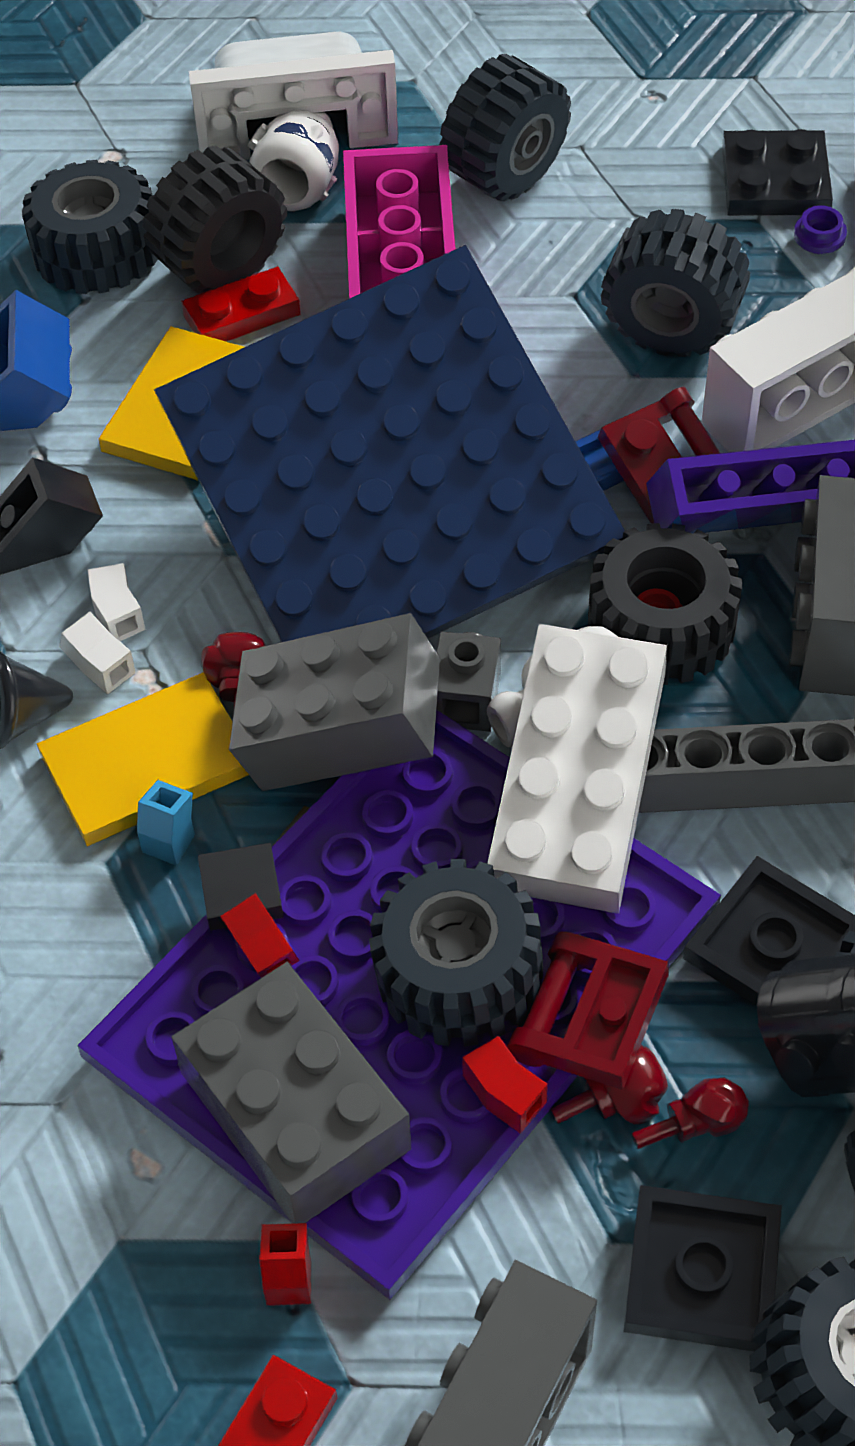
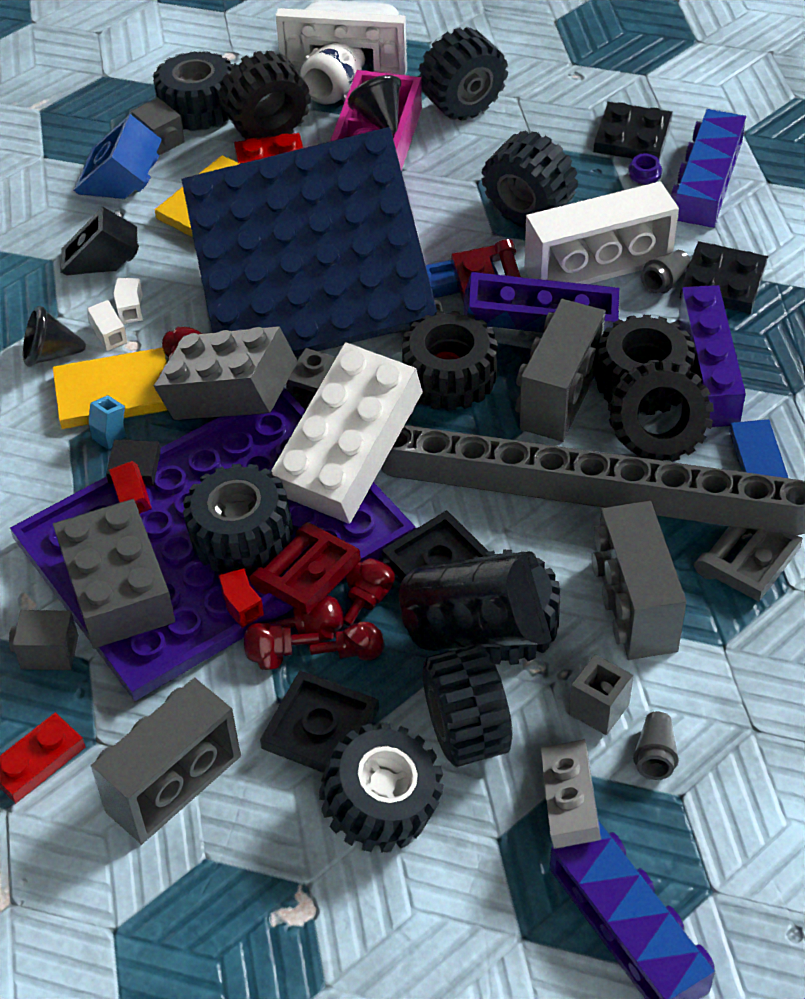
camera: 15 degrees right, 5 degrees down
red piece [260,1223,311,1306] -> none
none -> dark grey brick [9,610,78,670]
none -> dark grey brick [131,97,185,155]
none -> dark red piece [244,623,319,670]
none -> dark red piece [343,558,395,626]
none -> black hat [347,75,402,135]

